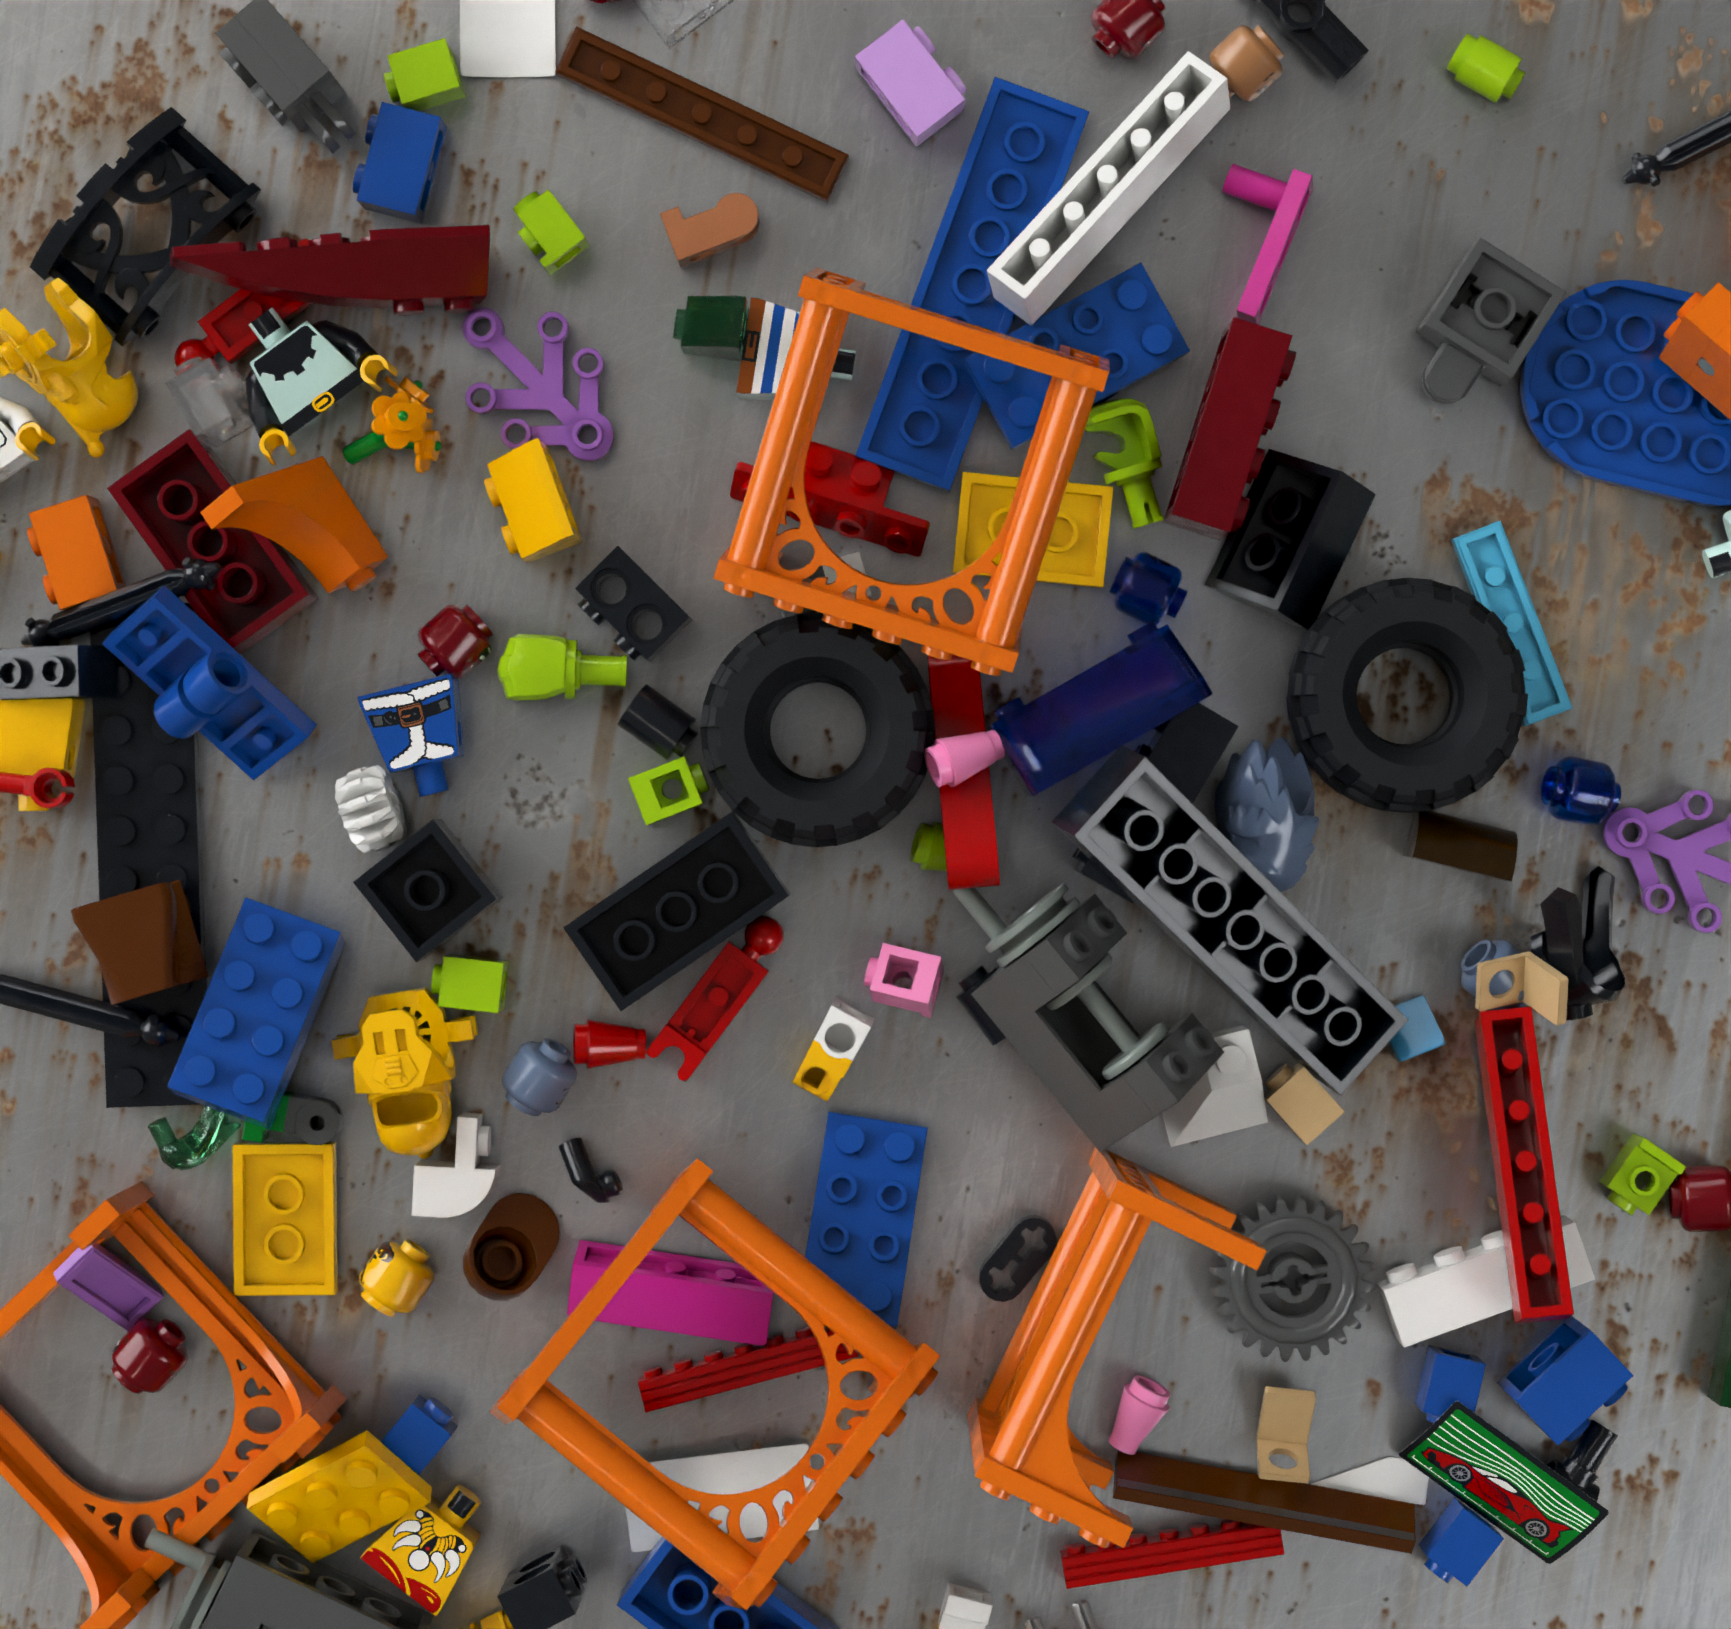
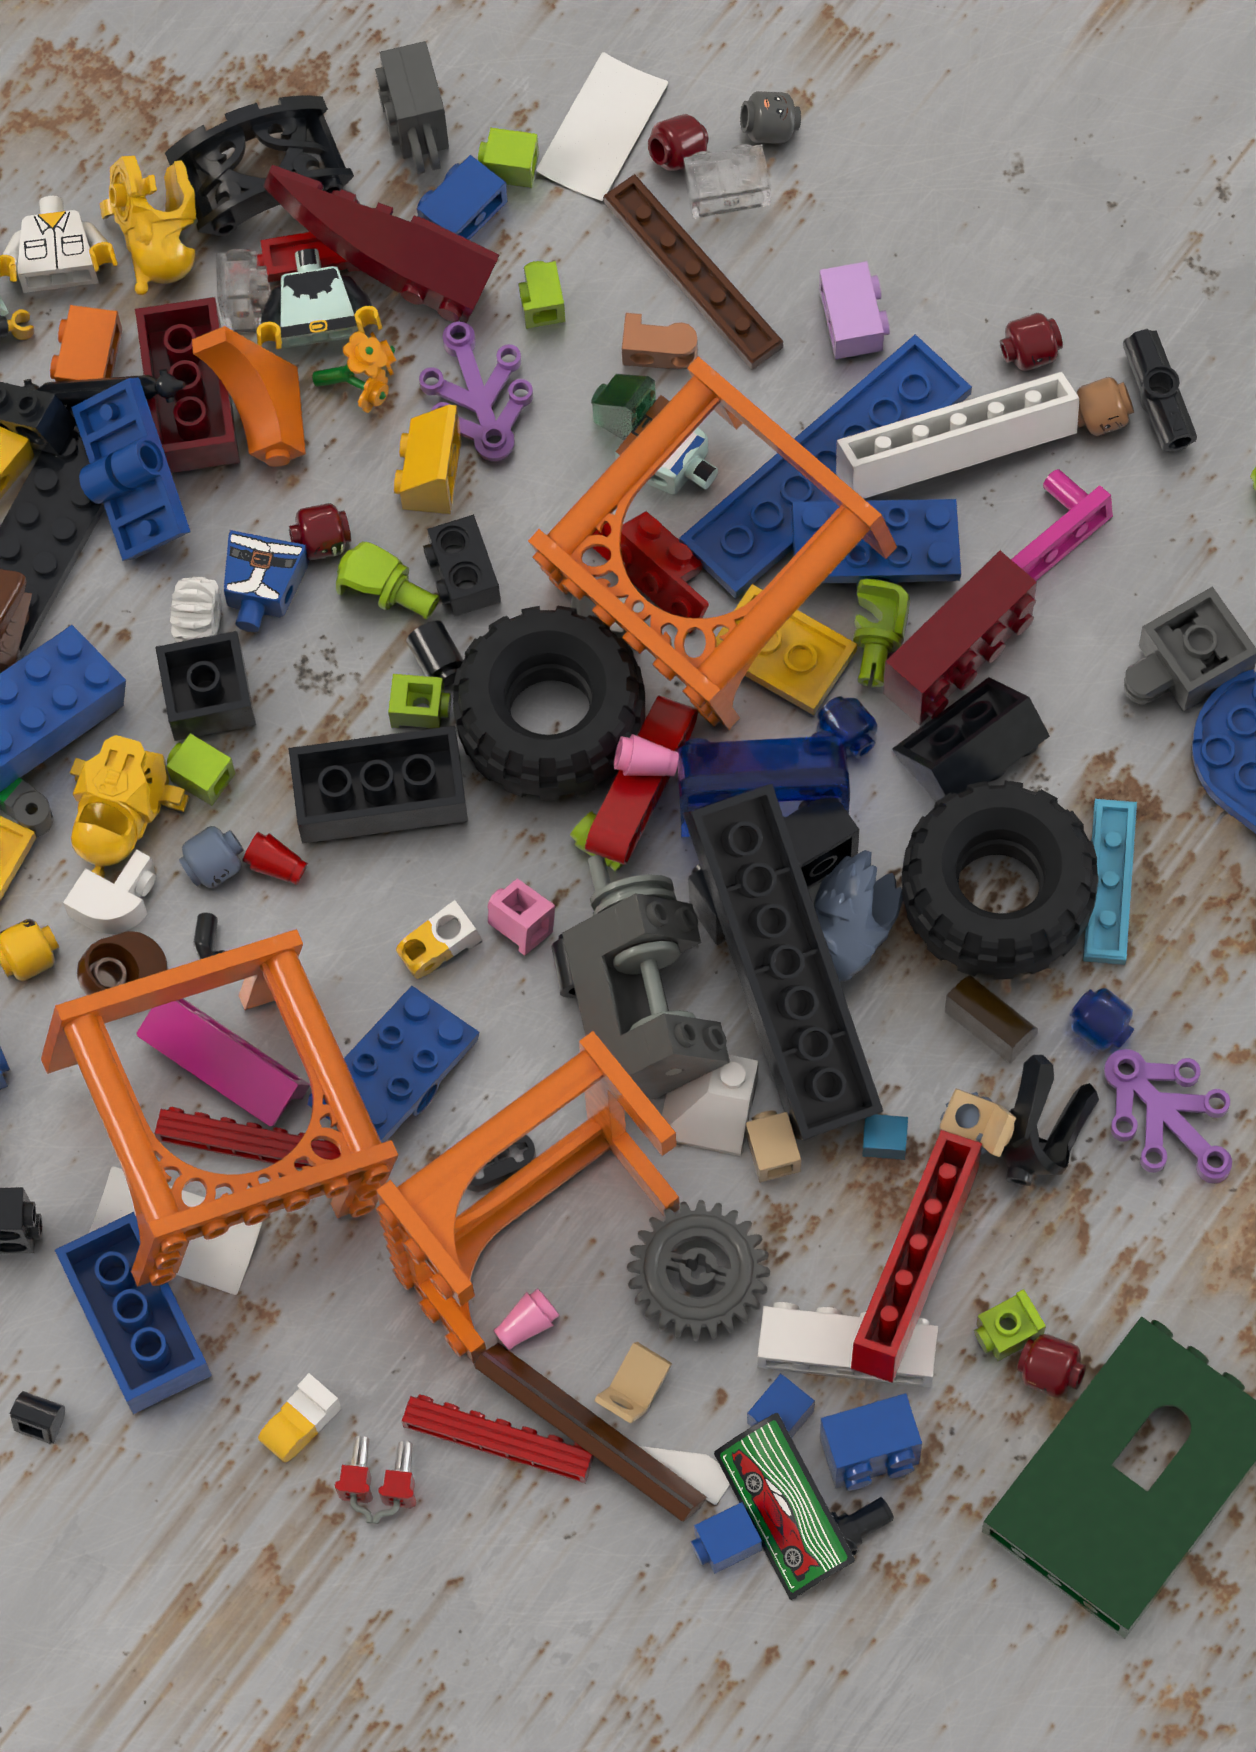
camera: 25 degrees right, 20 degrees down
red plate [646,916,784,1082] -> none

